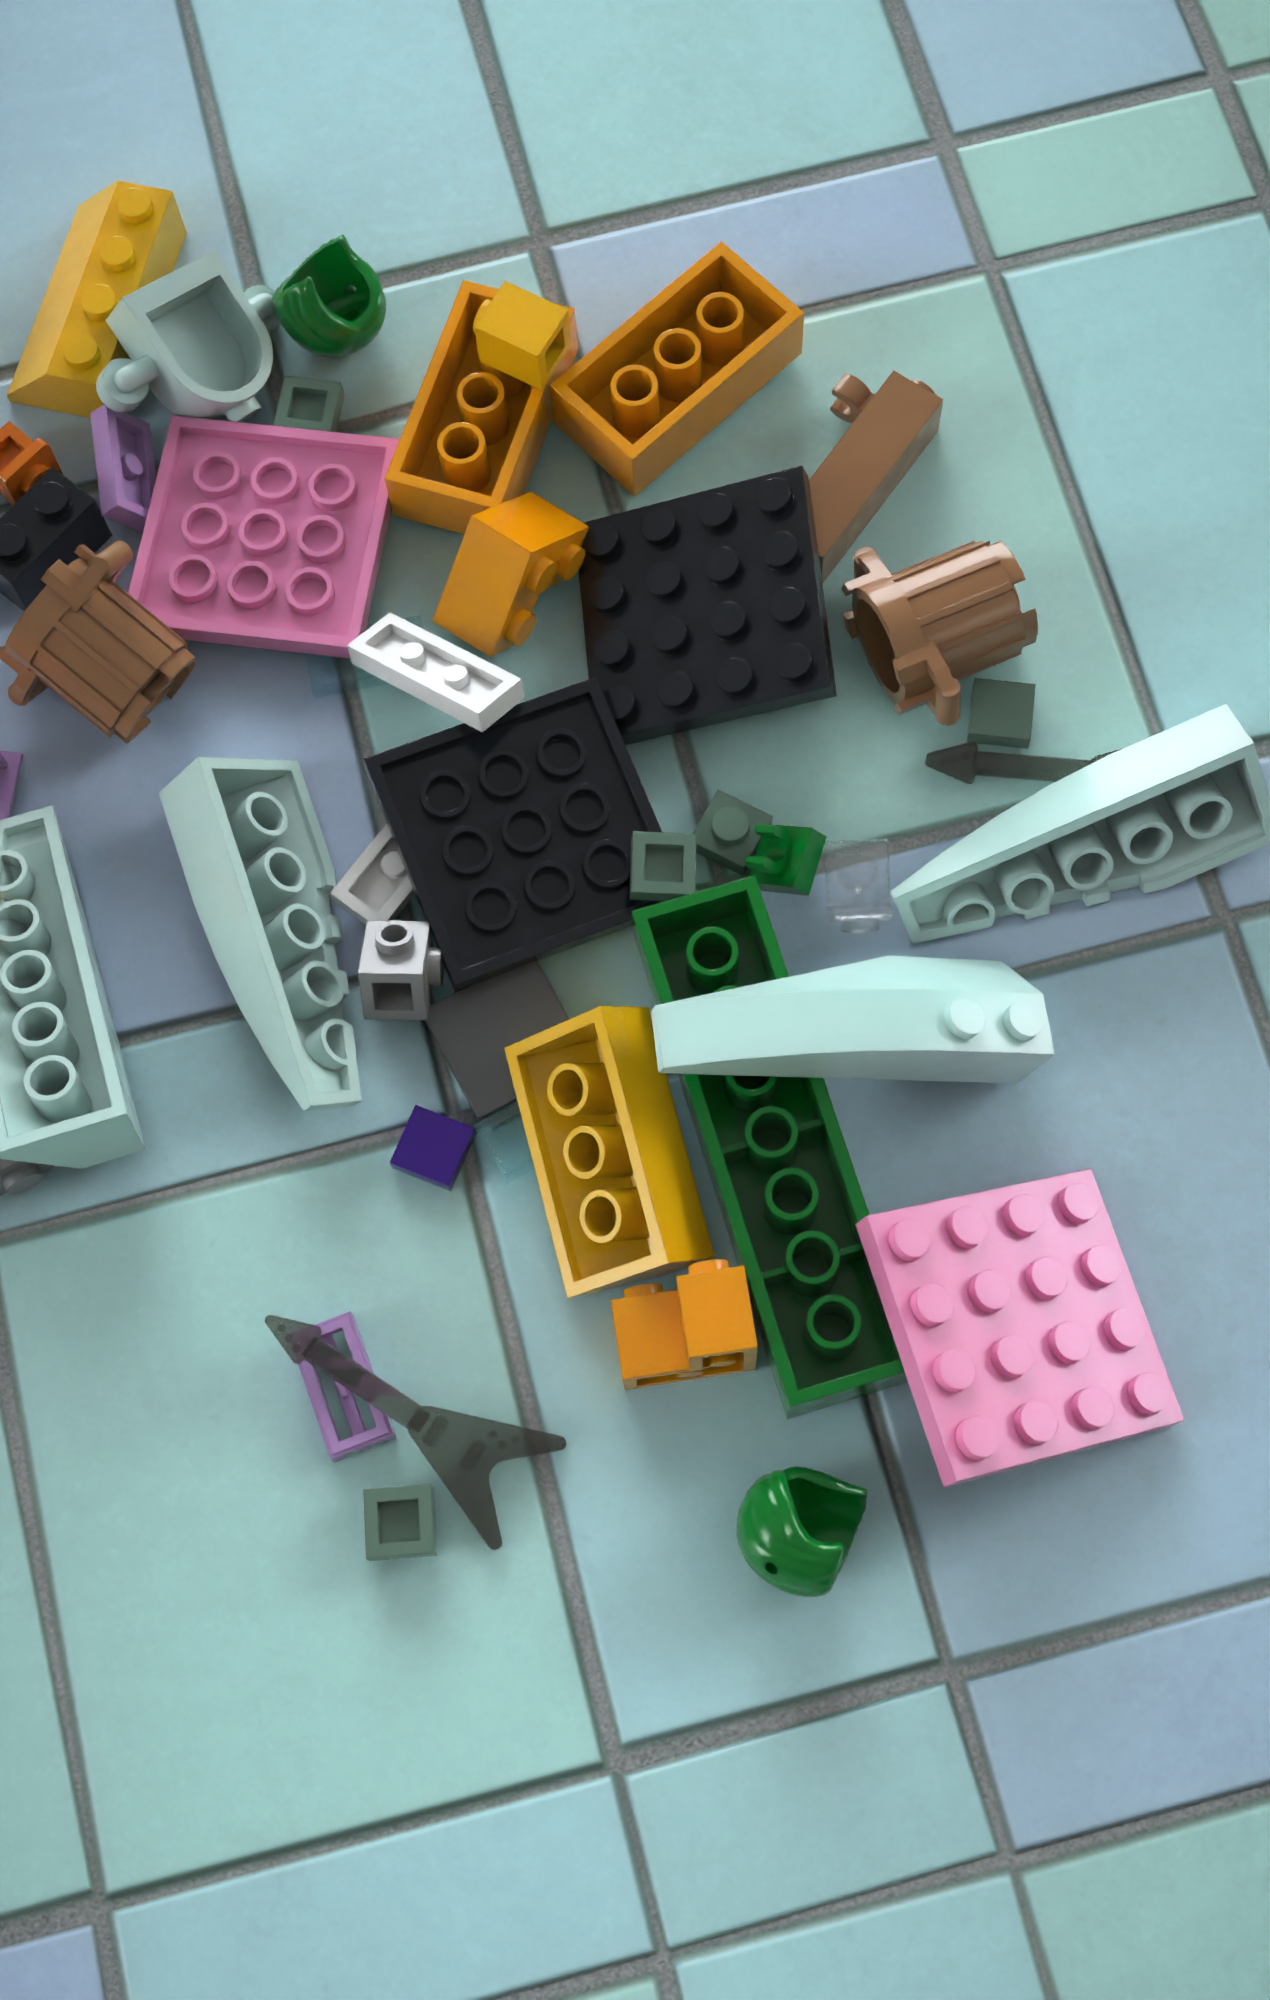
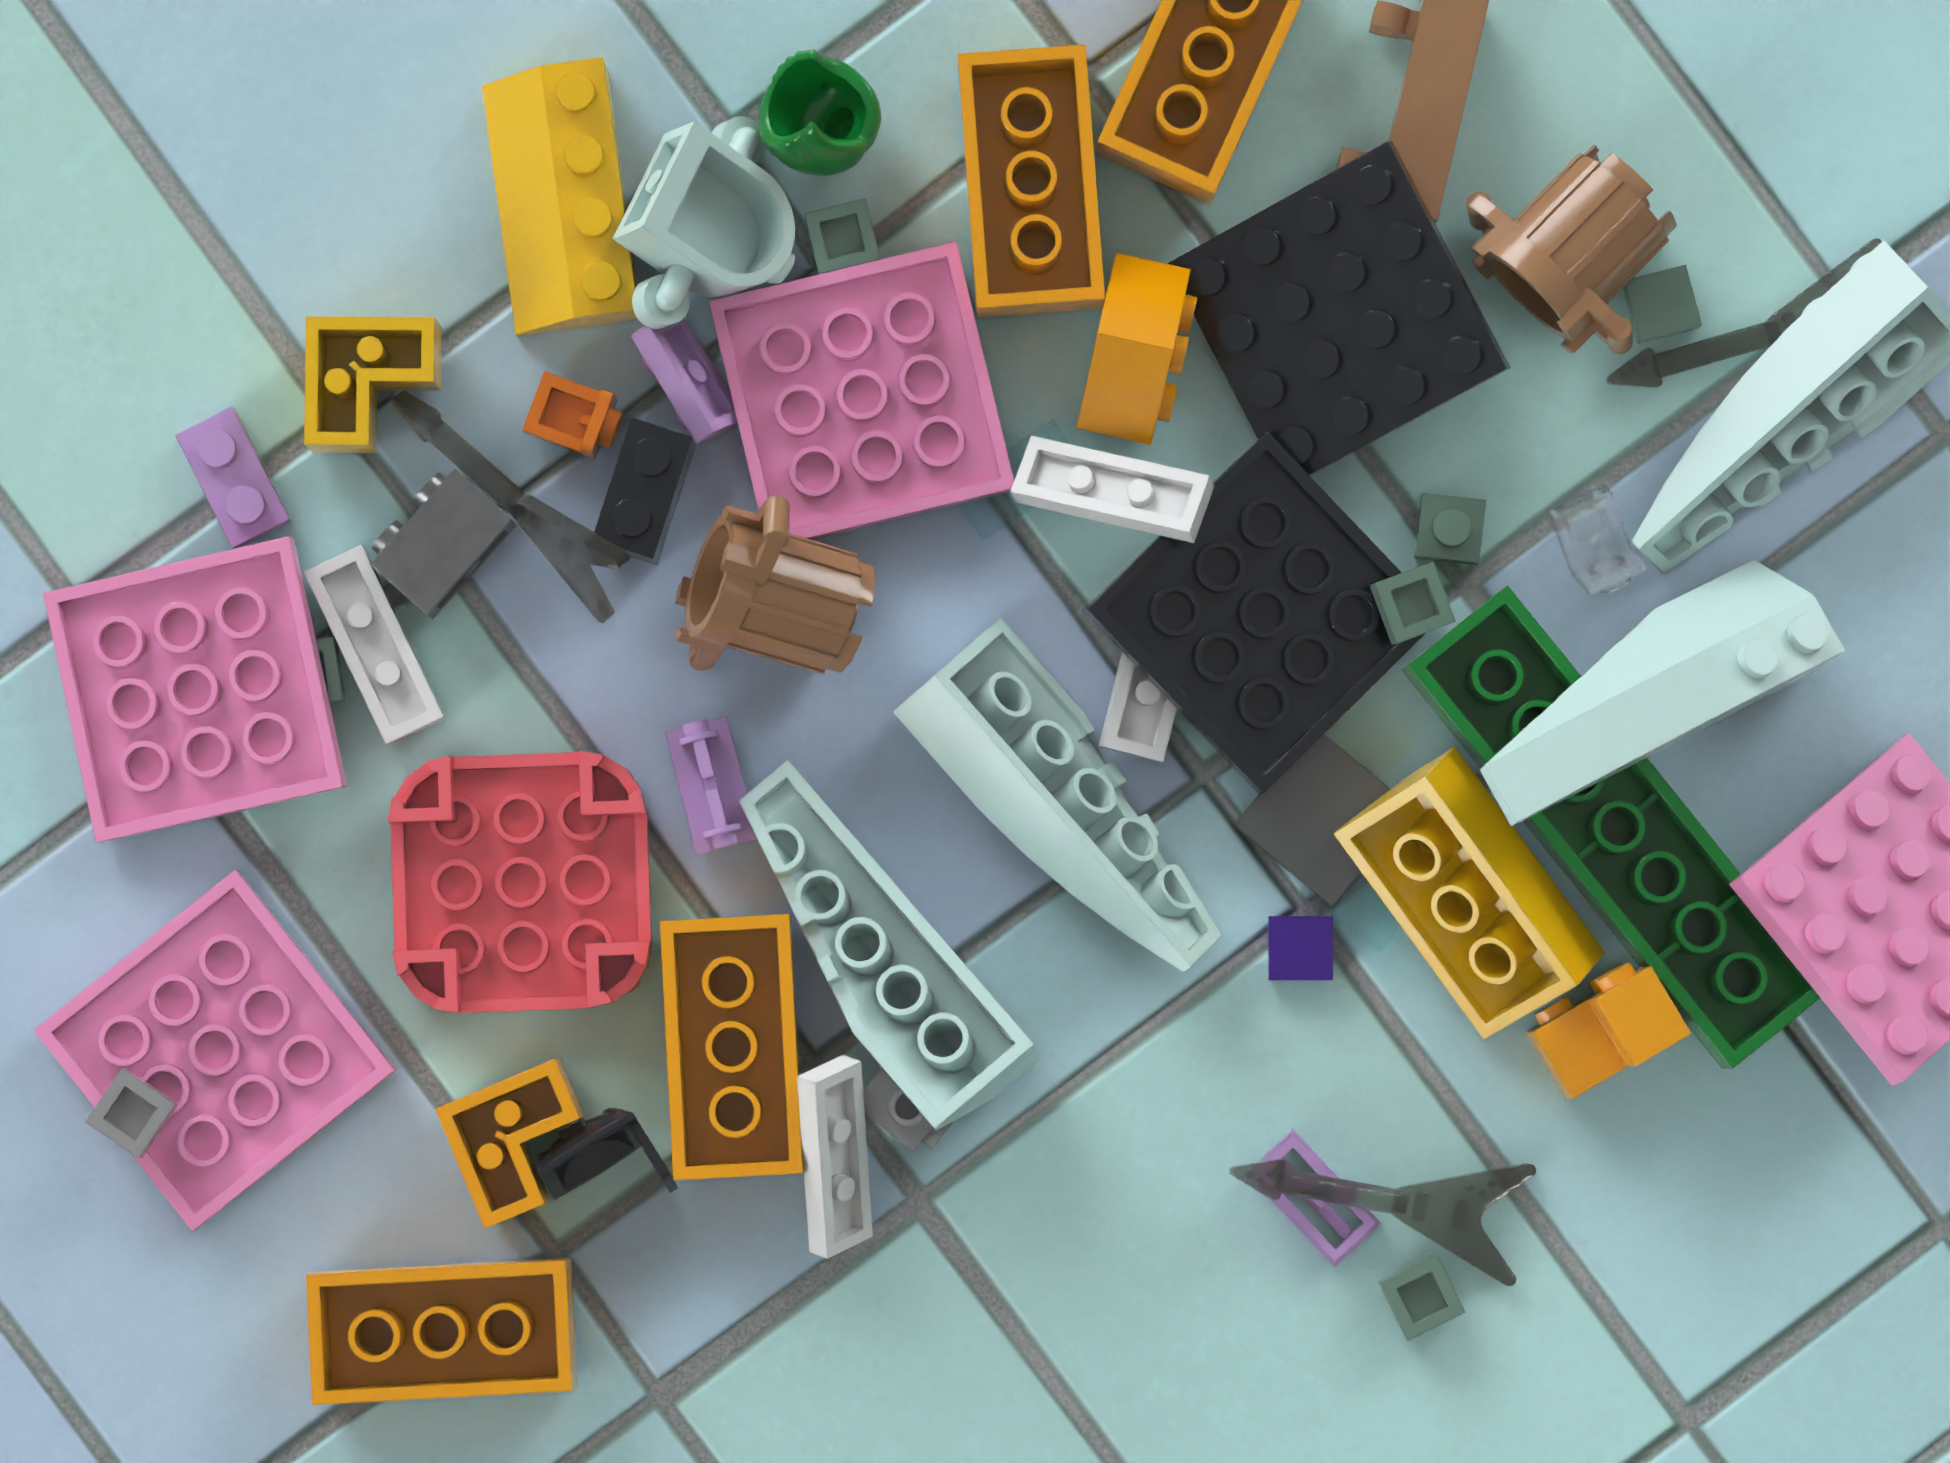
camera: 30 degrees left, 15 degrees up
light grey brick [358,920,444,1020] -> none
yellow brick [473,281,572,390] -> none
green piece [736,1467,868,1597] -> none
green tile [745,824,827,896] -> none

